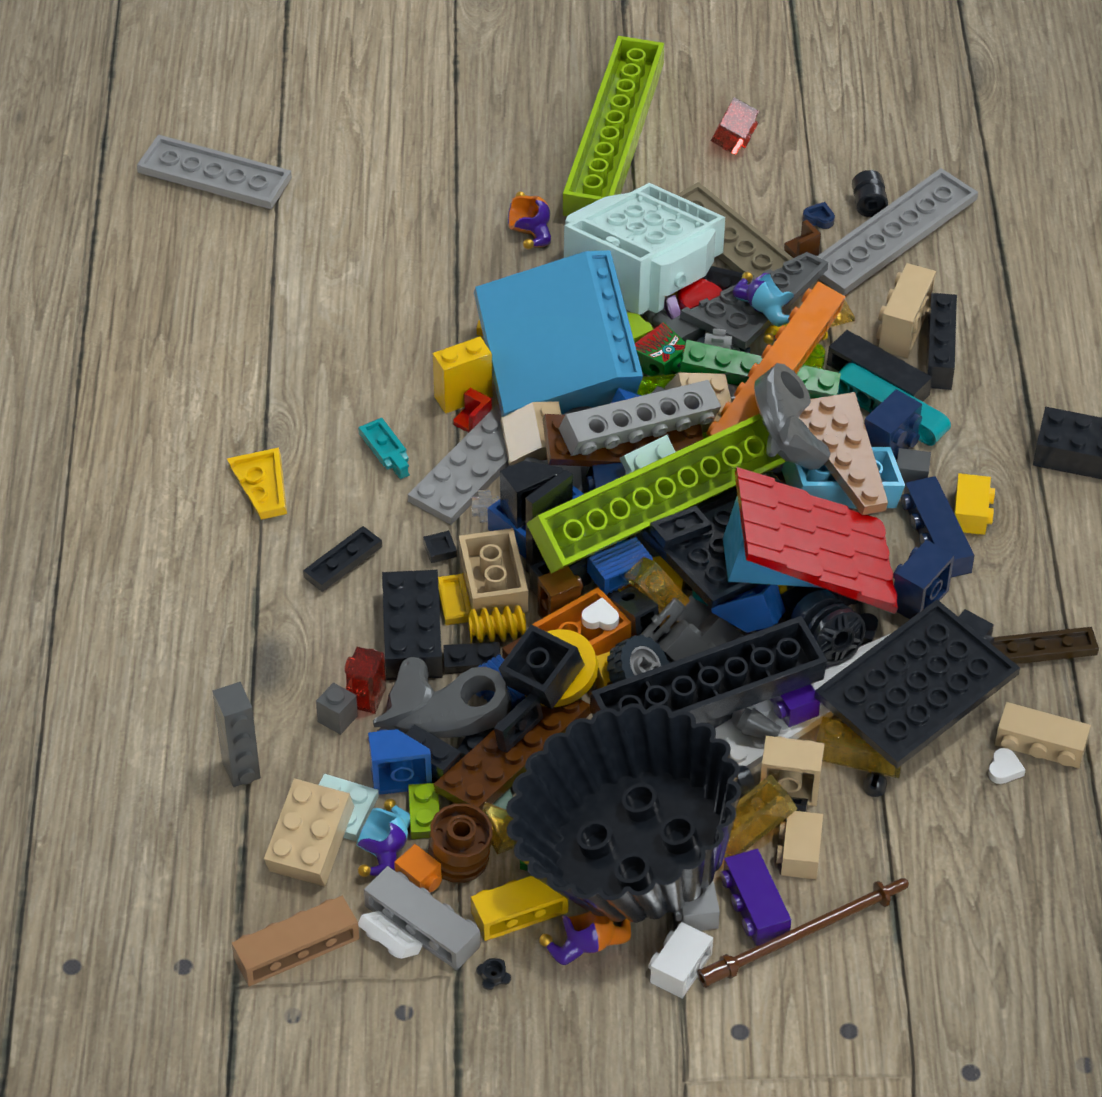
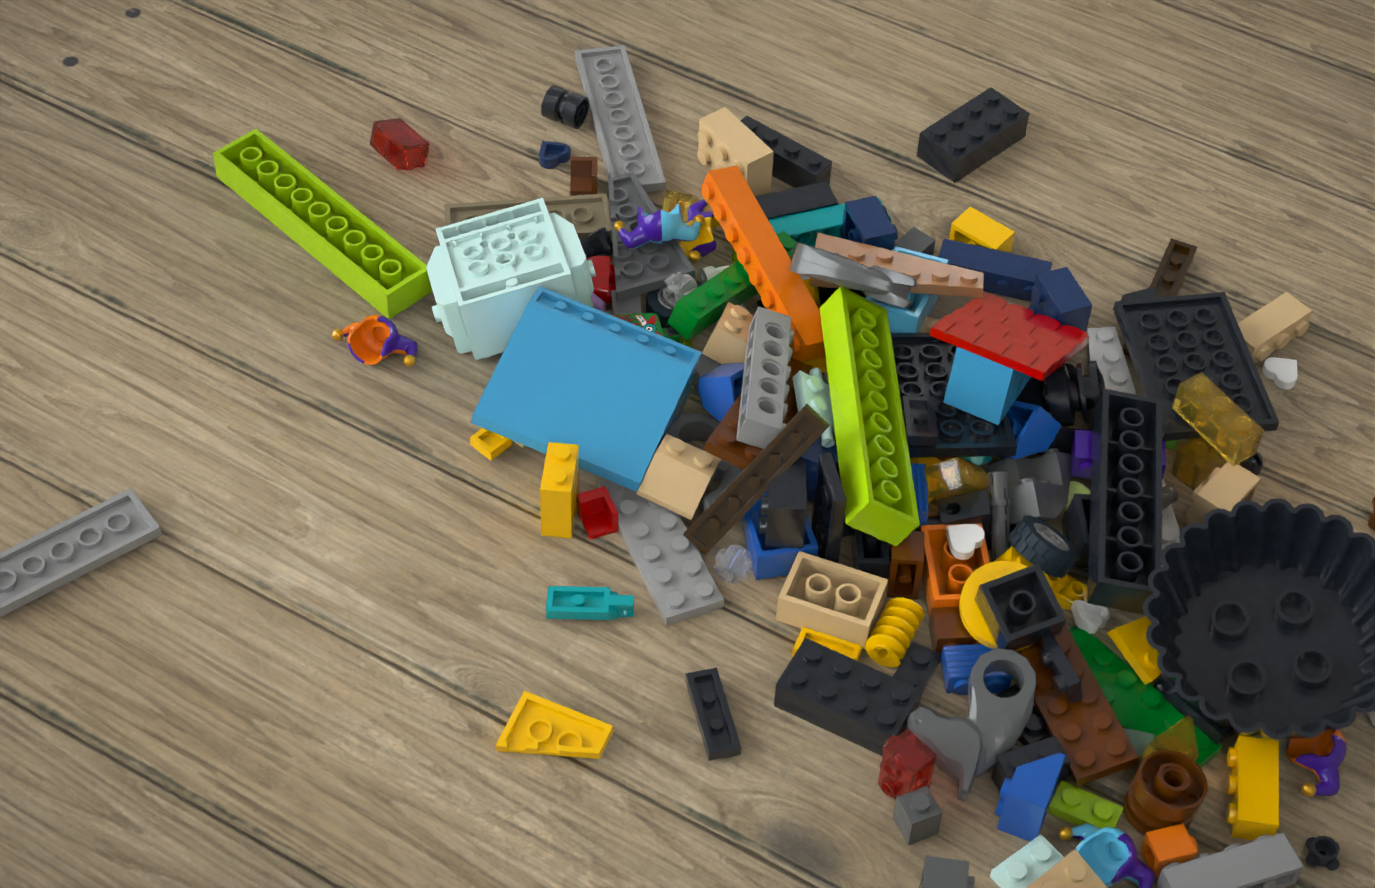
camera: 60 degrees left, 0 degrees up
black plate [423,530,457,564] -> none
none -> dark brown plate [683,404,830,555]
none -> clear yellow brick [1172,372,1264,466]

